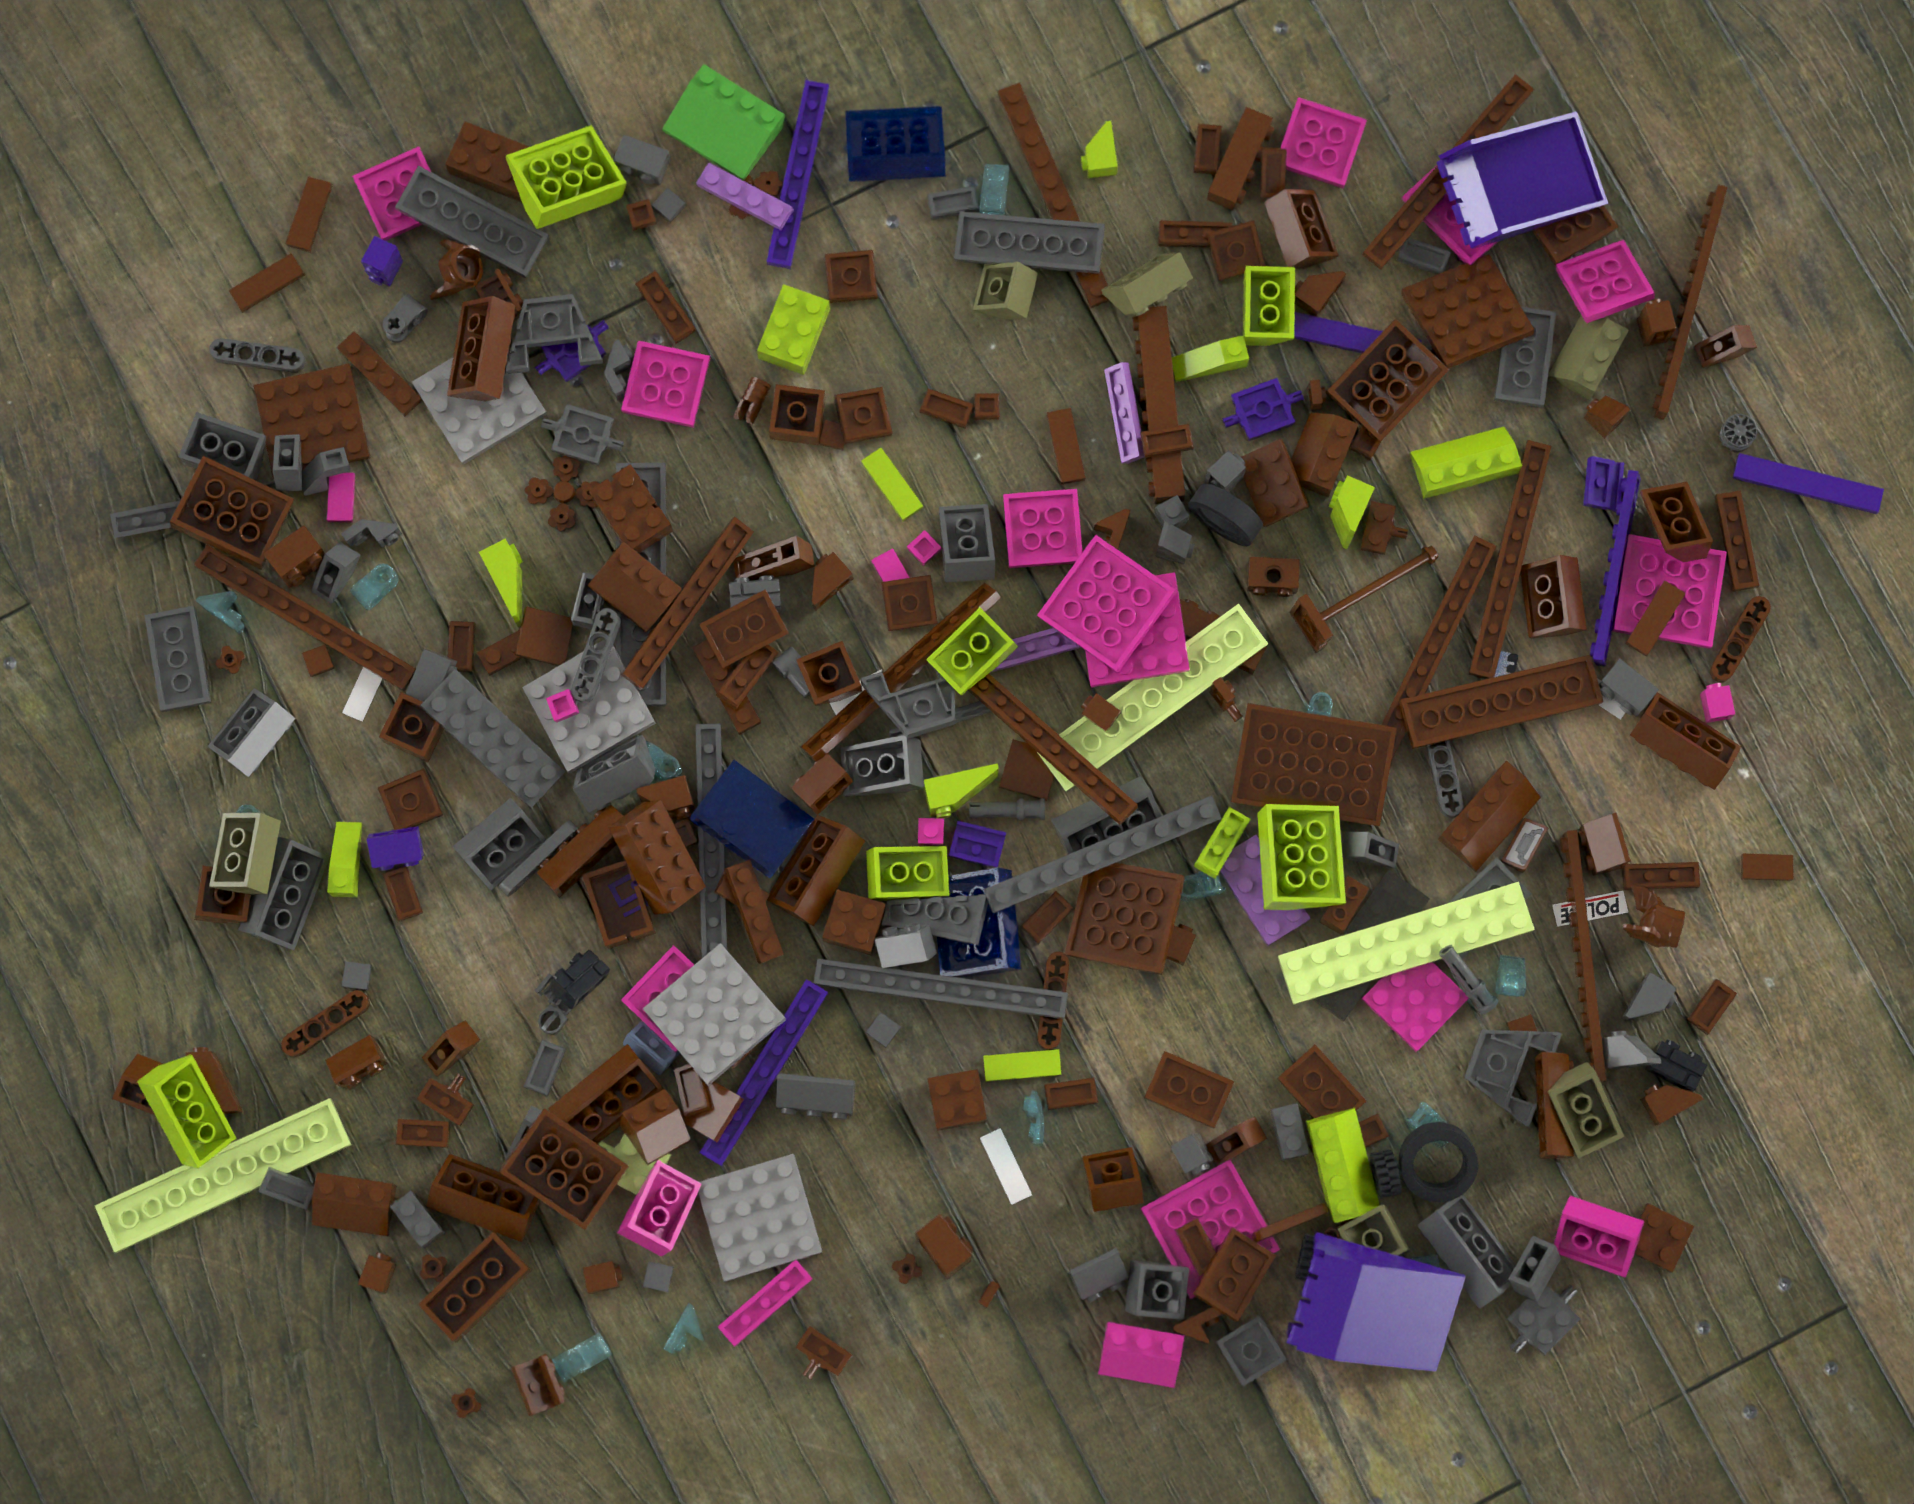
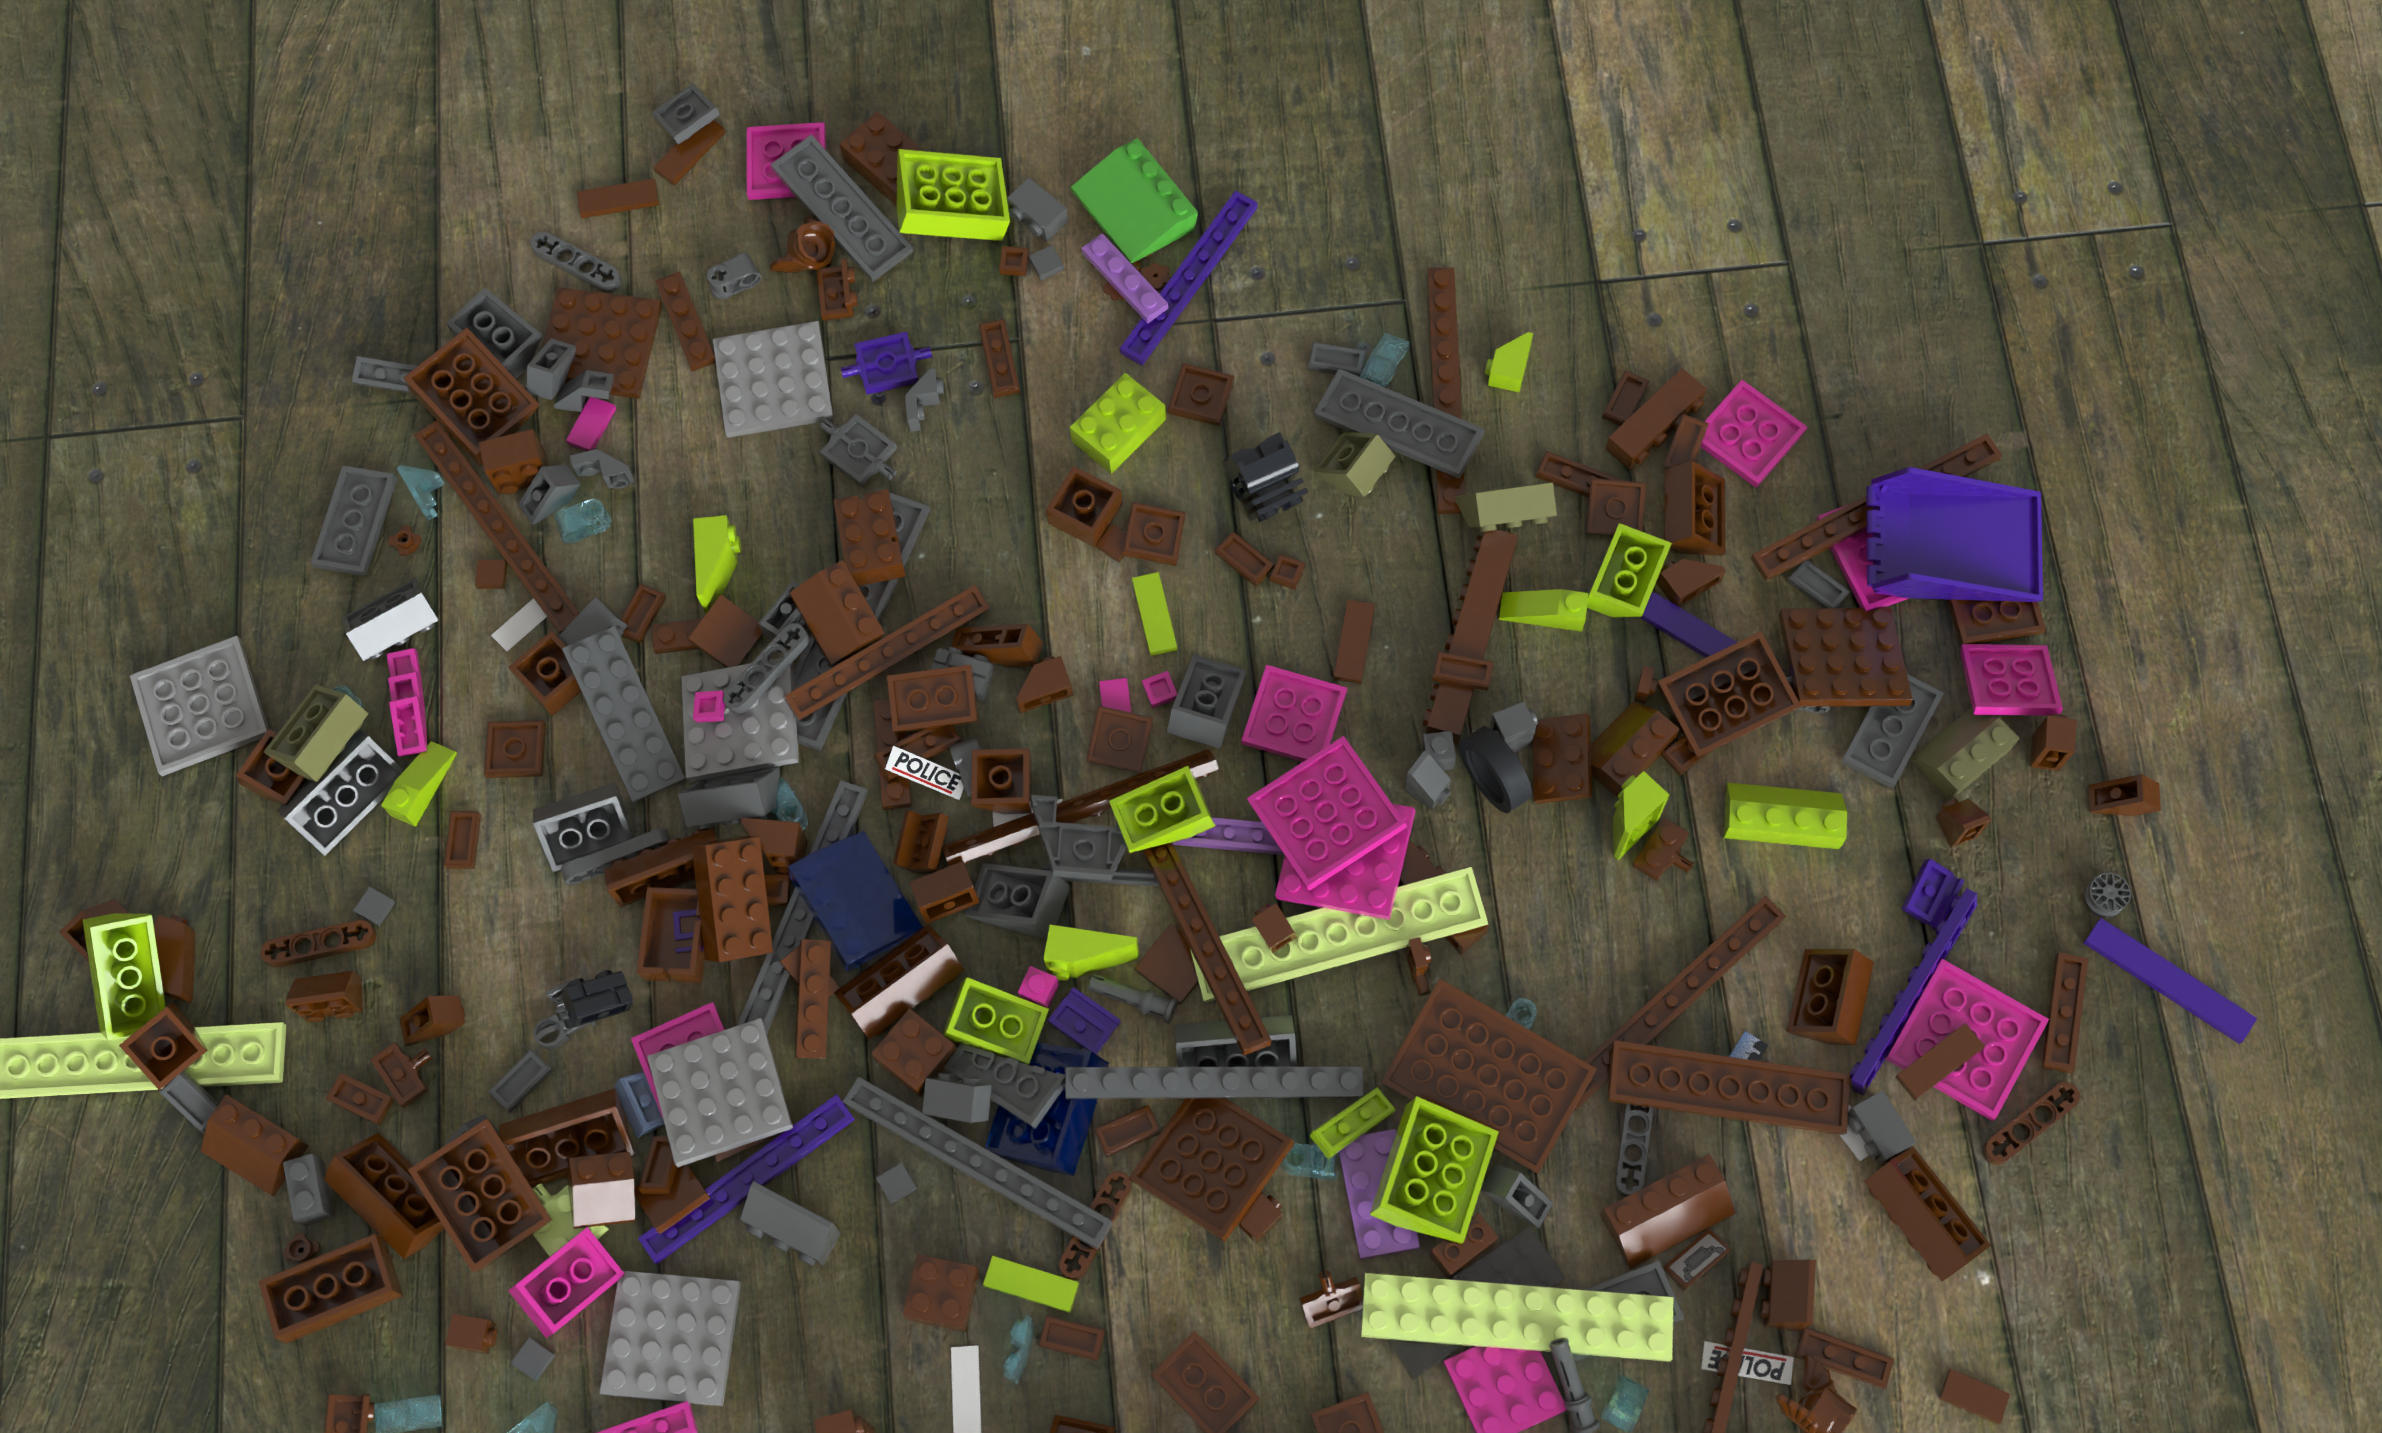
camera: 25 degrees right, 10 degrees down
reddish brown brick [358,1252,397,1294] -> none
dark purple brick [361,236,403,286] -> none
dark purple brick [367,826,424,870] -> none
reddish brown slope [447,296,516,402] -> none
reddish brown plate [451,1388,481,1418] -> none
dark grey wing [506,294,603,374] -> none
reddish brown plant [524,455,600,532] -> none
dark pink plate [621,341,710,428] -> none
reddish brown hinge [733,377,771,425] -> none
clear blue slope [845,106,946,182] -> none
reddish brown slope [1094,509,1131,550] -> none
medium lavender plate [1104,362,1144,464] -> none
dark purple plate [1222,378,1304,441] -> none
reddish brown brick [1247,557,1300,597] -> none
reddish brown tile [1290,546,1438,653] -> none
reddish brown plate [1468,440,1552,679] -> none
reddish brown slope [1640,482,1713,563] -> none
reddish brown plate [1652,184,1727,420] -> none
dark pink brick [1700,683,1735,723] -> none
none -> reddish brown slope [119,1003,208,1090]
none -> light grey plate [130,636,269,776]
none -> dark pink slope [387,648,427,757]
none -> dark grey plate [652,83,720,145]
none -> white sticker [885,746,964,800]
none -> reddish brown bracket [893,810,949,874]
none -> black piece [1222,432,1308,523]
none -> reddish brown plate [1299,1270,1364,1329]

